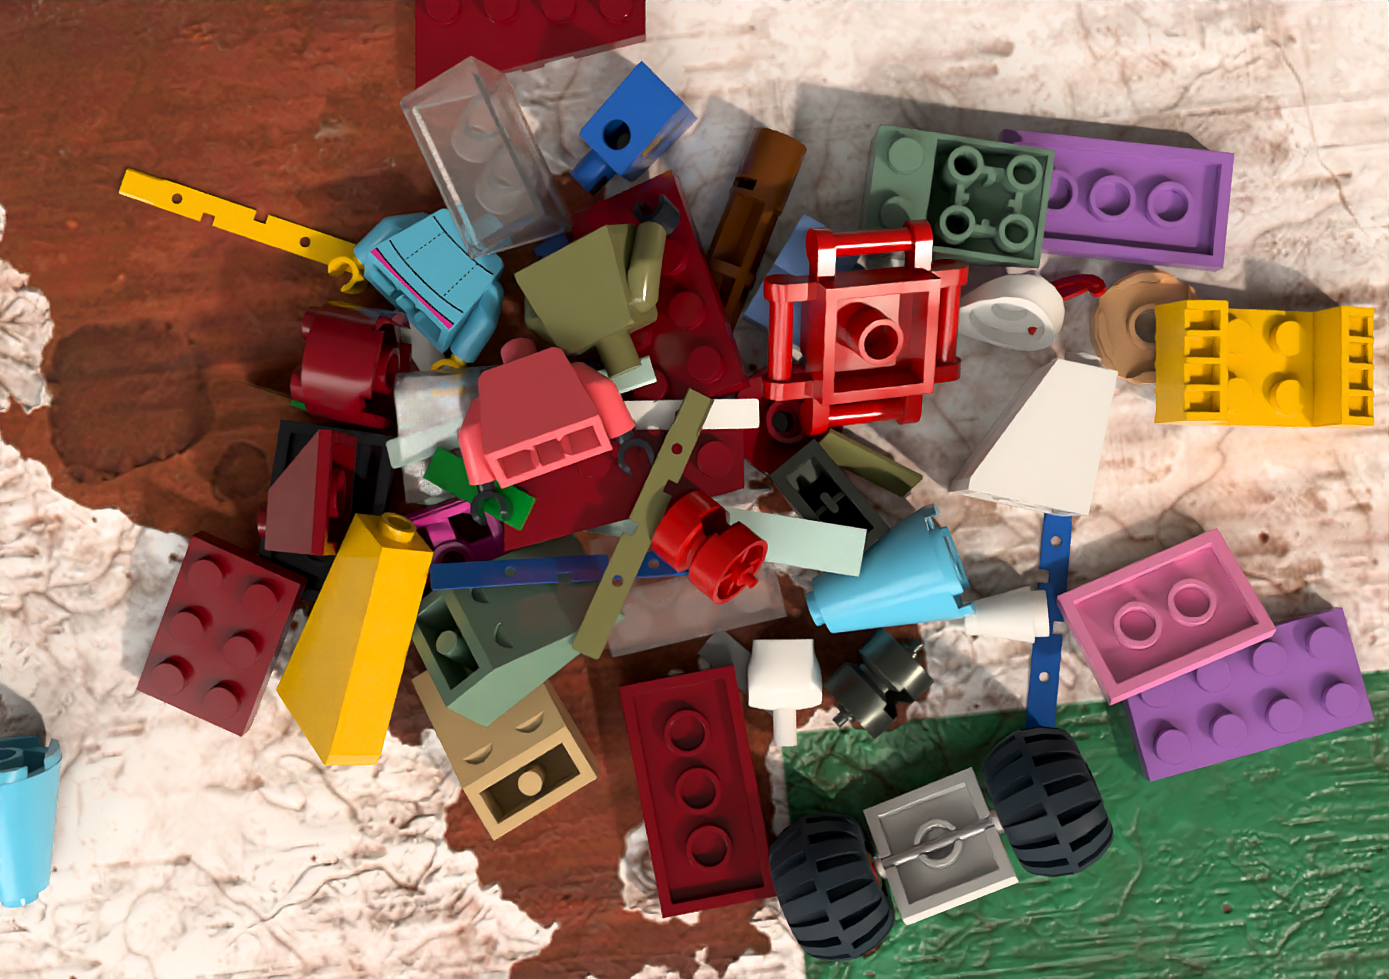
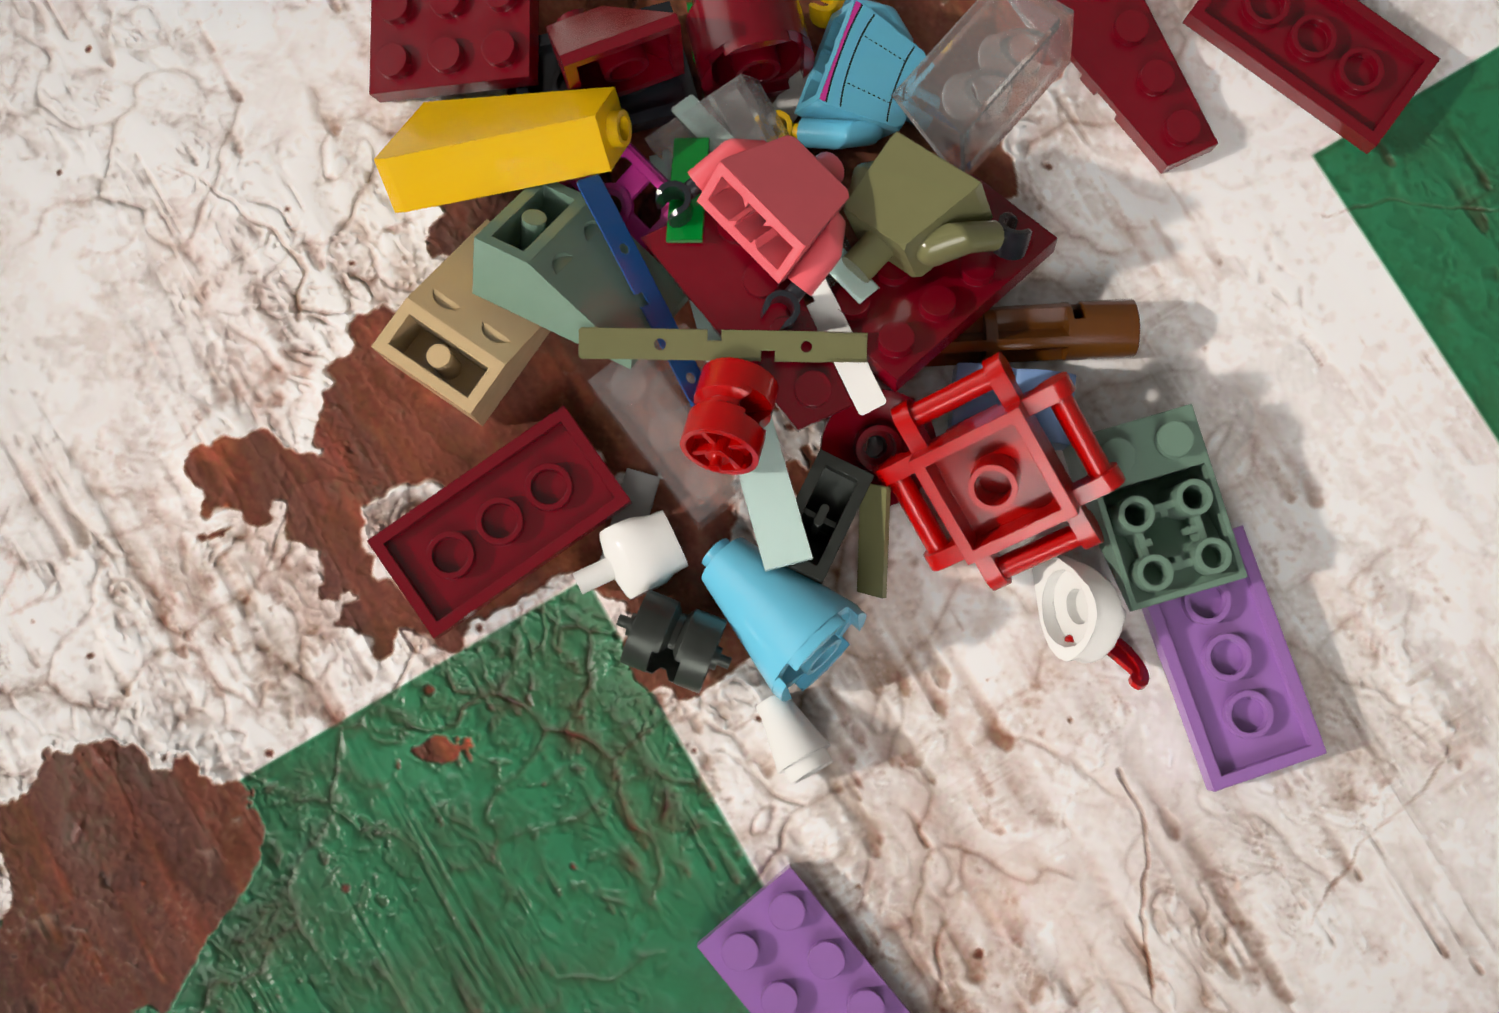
camera: 60 degrees right, 5 degrees down
blue torso [569,61,698,197] -> none
black plate [769,726,1114,962] -> none
white slope [949,352,1118,516] -> none
blue piece [1025,513,1072,729] -> none
bright pink plate [1056,528,1276,706] -> none
light nougat tile [1090,270,1201,385] -> none
yellow plate [1154,300,1374,429] -> none

